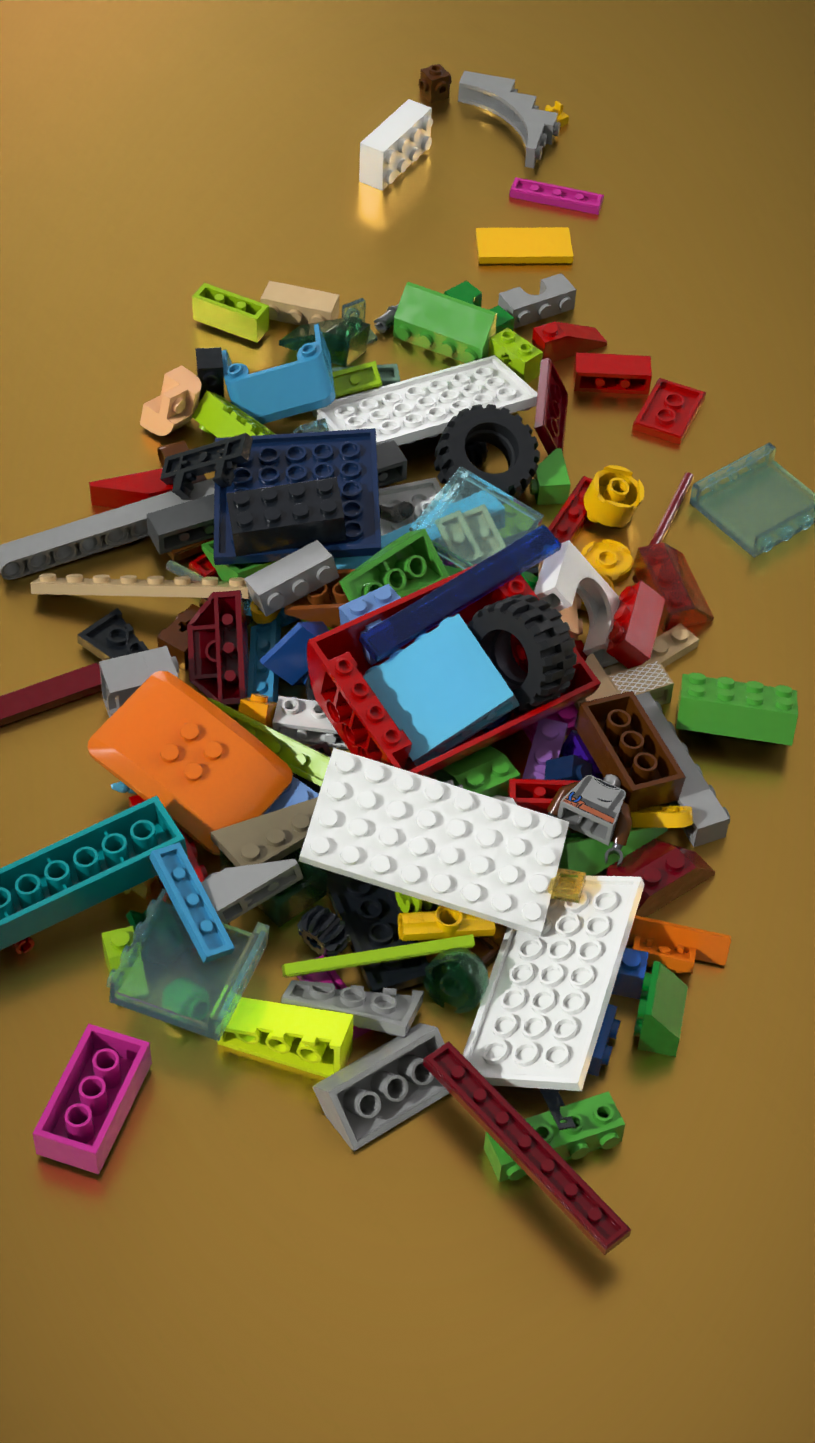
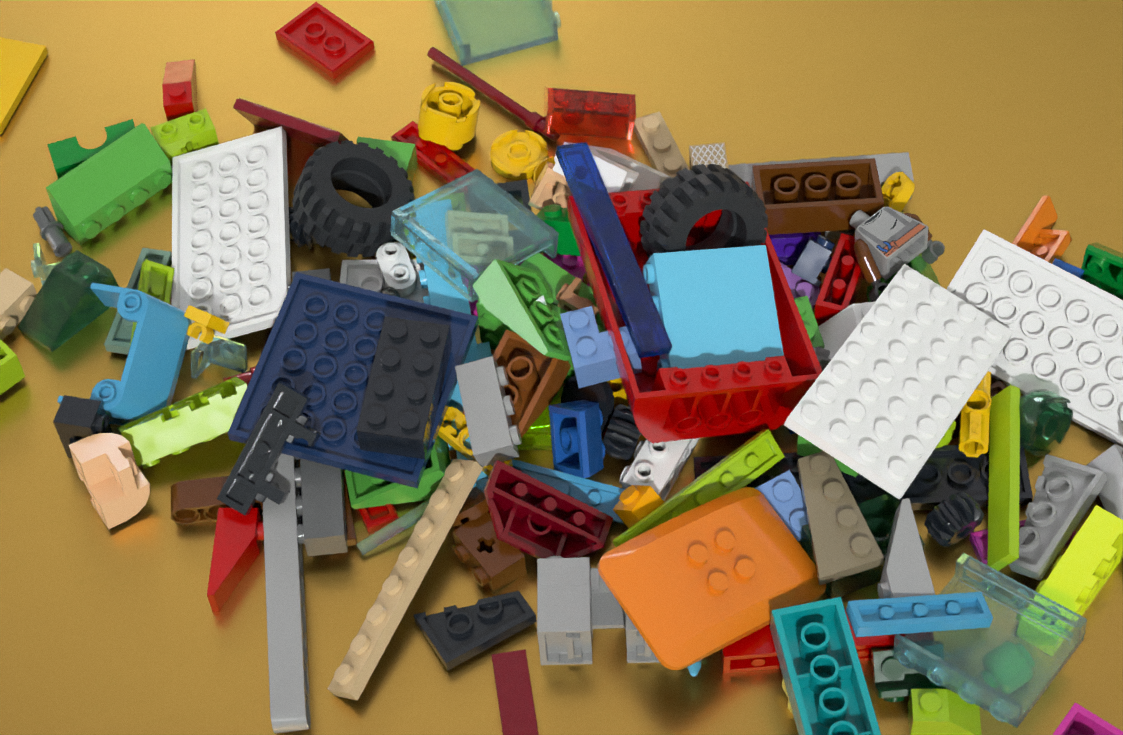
camera: 65 degrees left, 5 degrees up
light grey arch [498,273,576,328] -> none
clear yellow plate [548,868,586,903] -> none
red brick [574,352,652,395] -> none
red brick [606,580,666,669] -> none
dark red wedge [607,839,715,918] -> none
bright green brick [676,673,798,746] -> none
none -> yellow tile [184,305,230,344]

